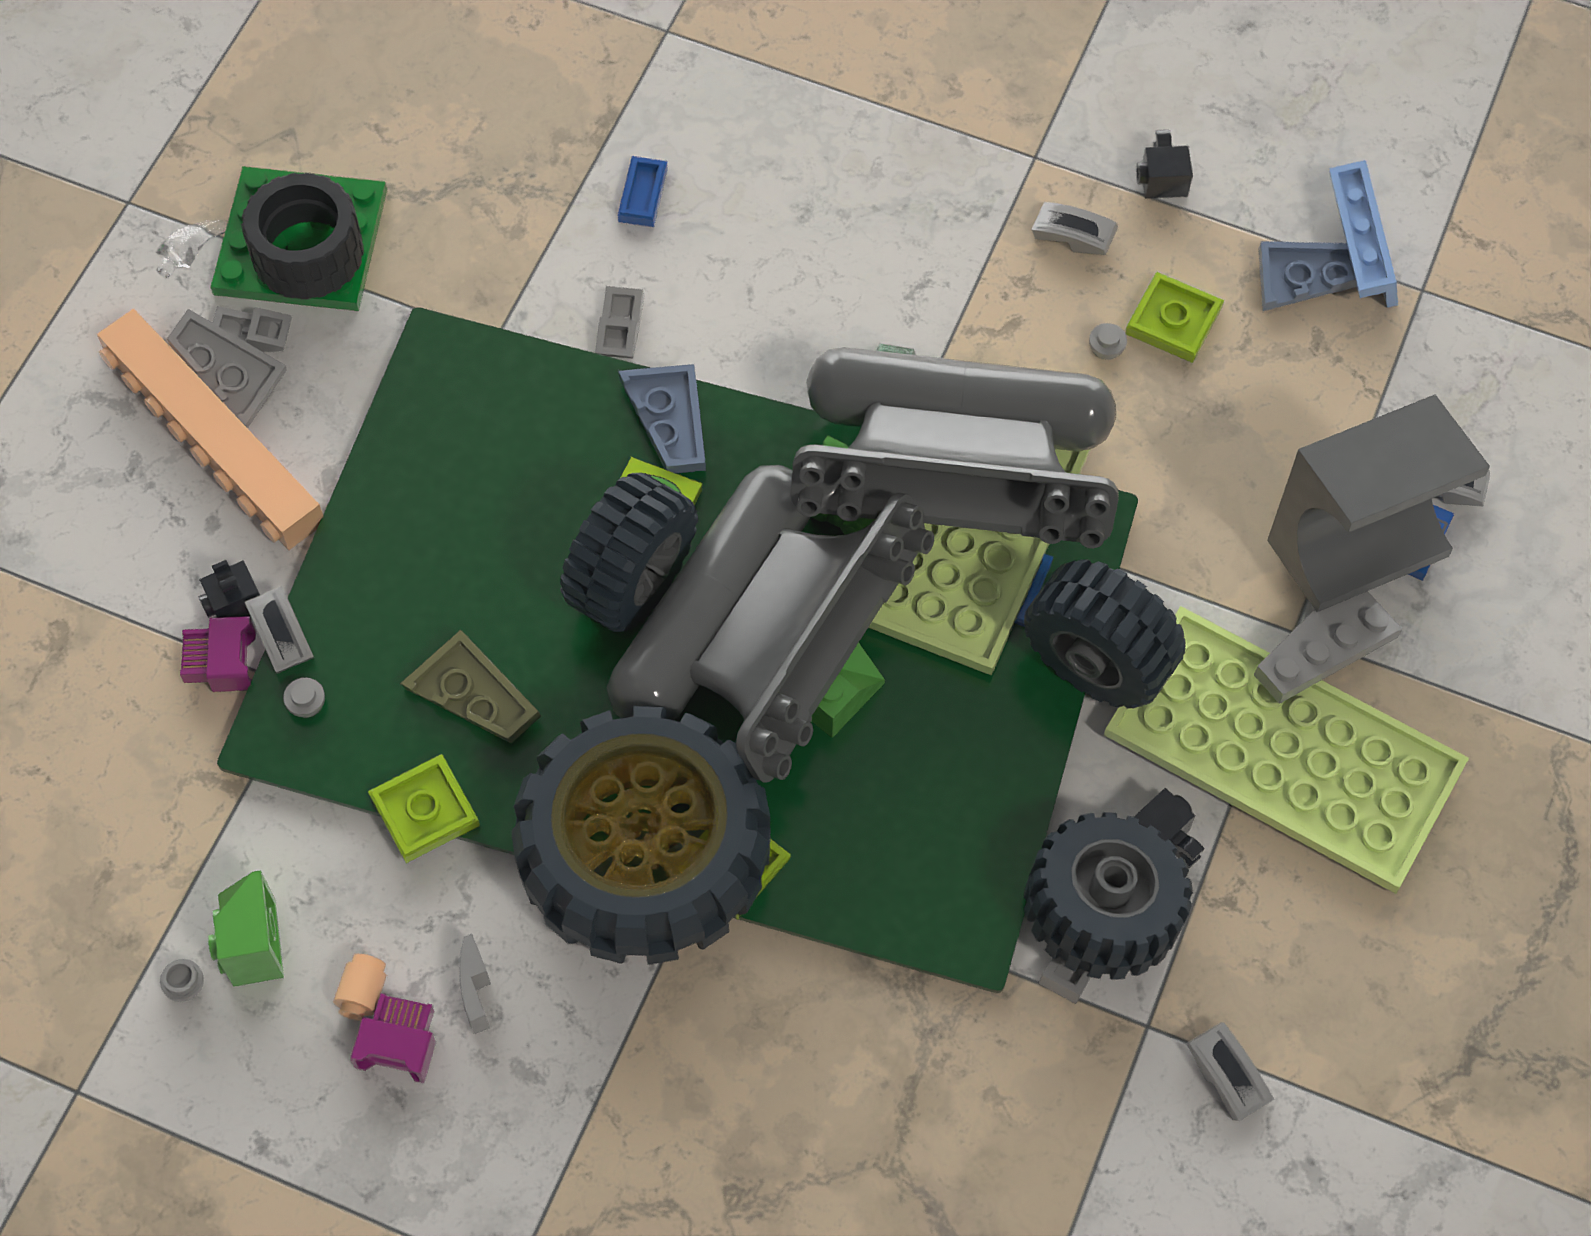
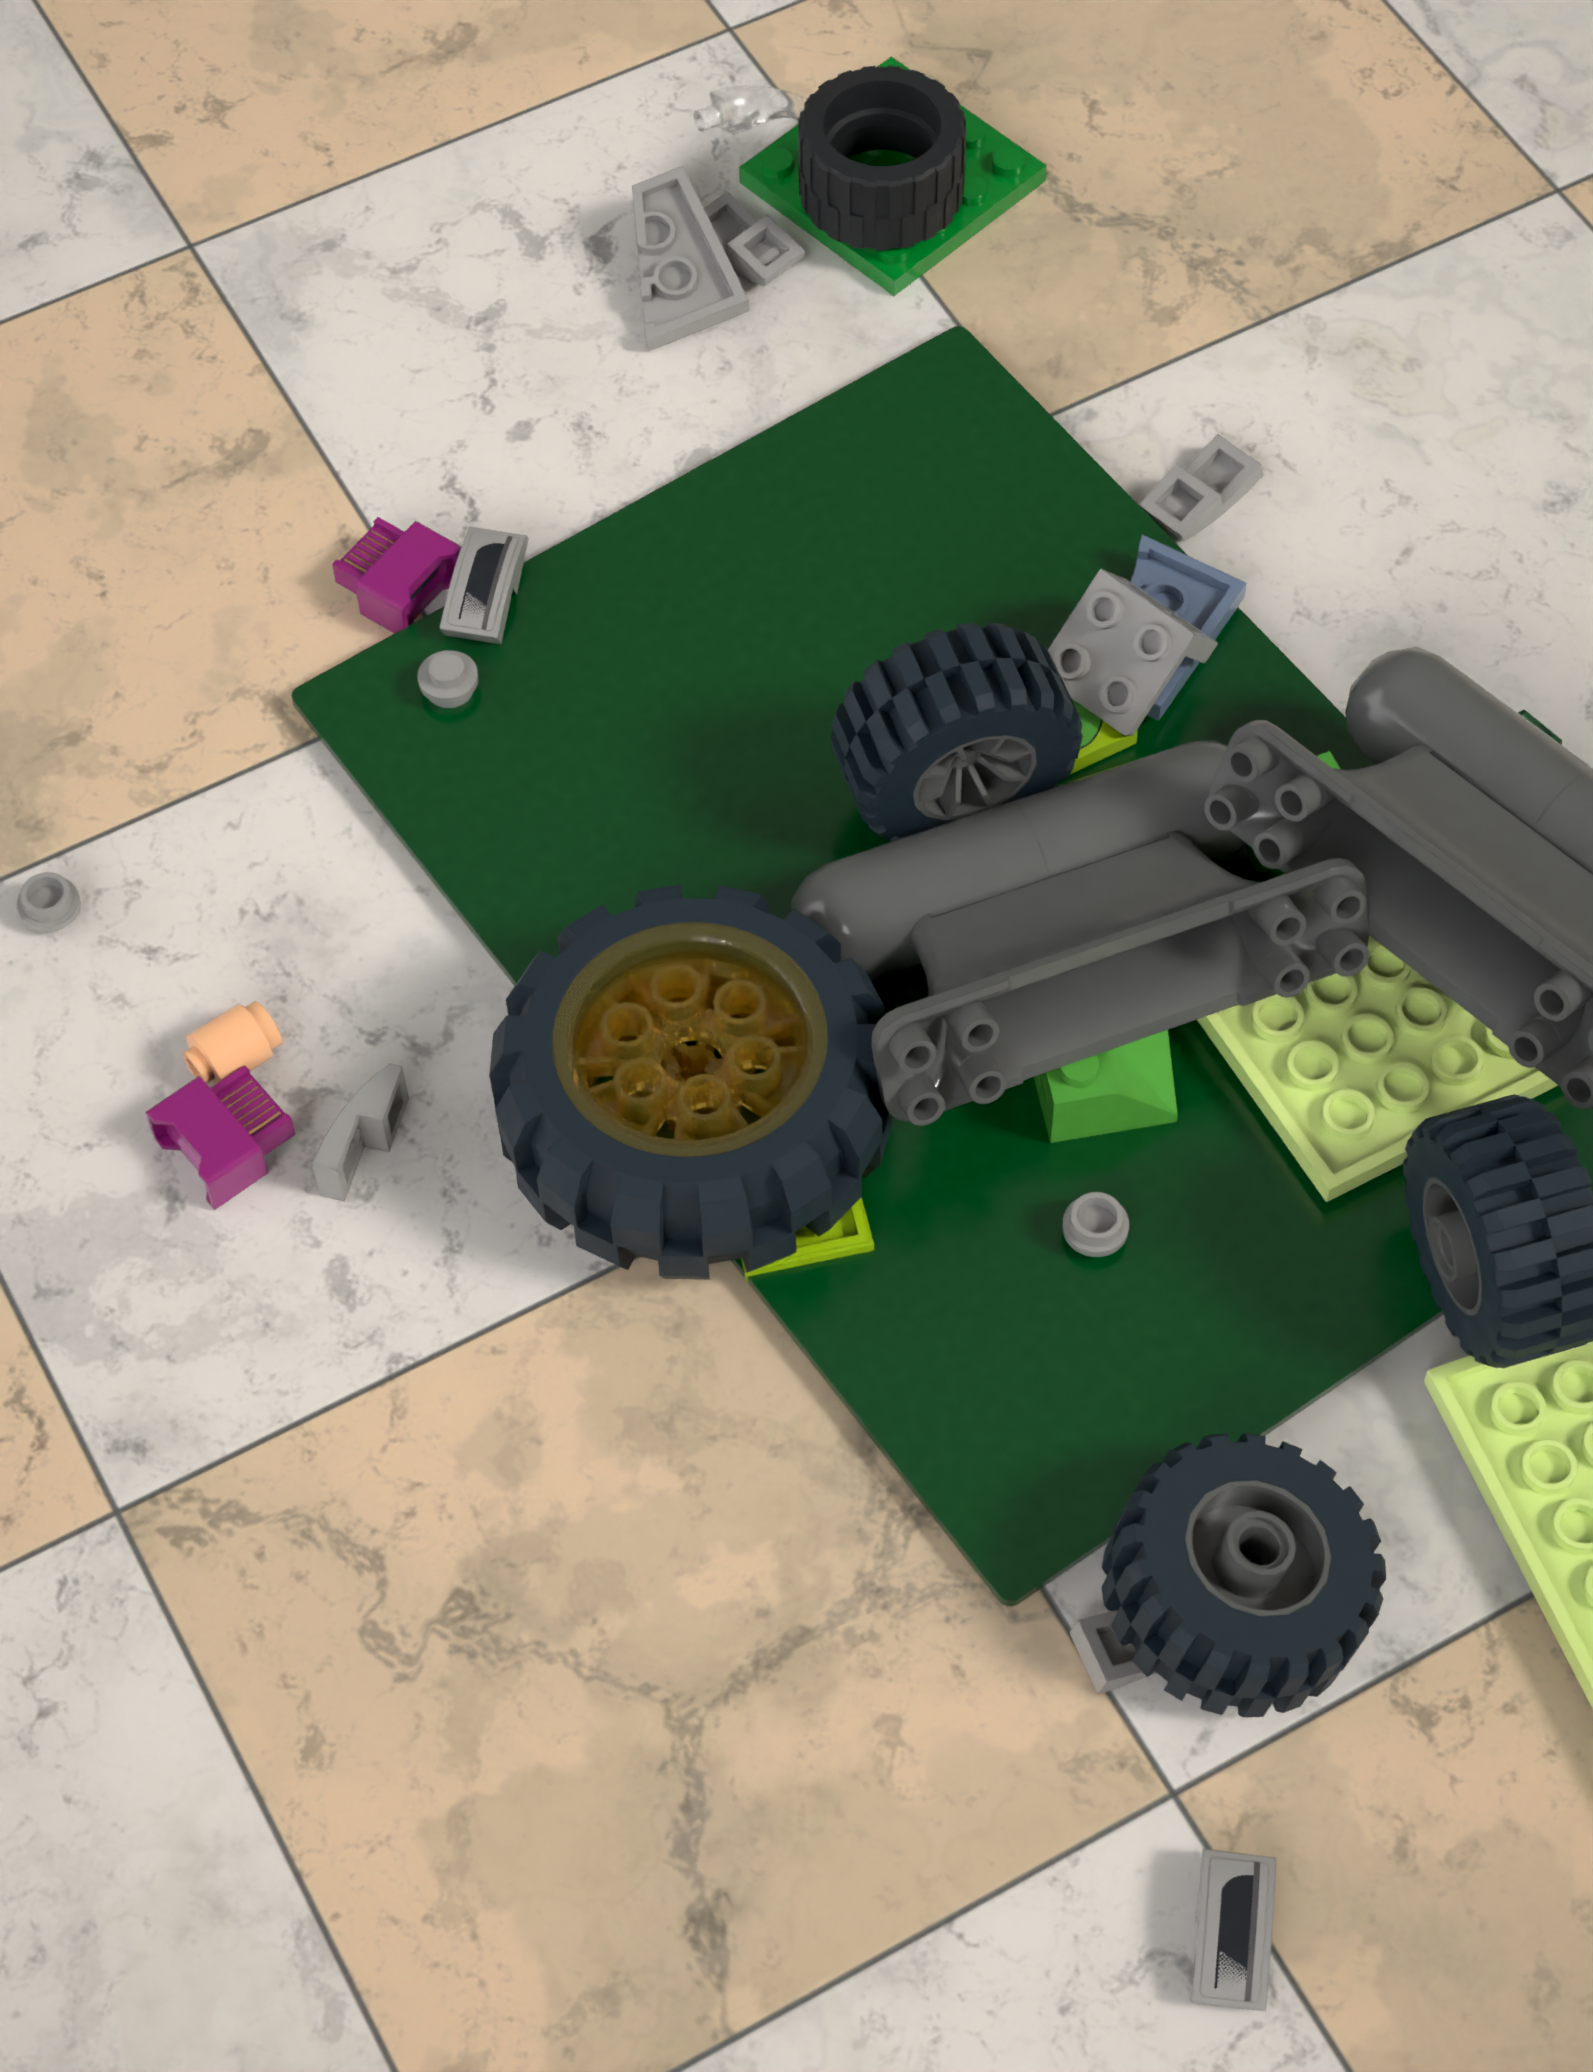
camera: 40 degrees right, 5 degrees down
light nougat brick [97,308,323,550] -> none
black brick [198,560,260,618] -> none
bright green slope [208,870,284,987] -> none
lime tile [368,754,480,863] -> none
olive wing [400,630,541,743] -> none
blue tile [618,156,668,227] -> none
black brick [1134,787,1205,869] -> none
none -> light grey bracket [1048,569,1218,736]
none -> light grey plate [1062,1192,1129,1257]

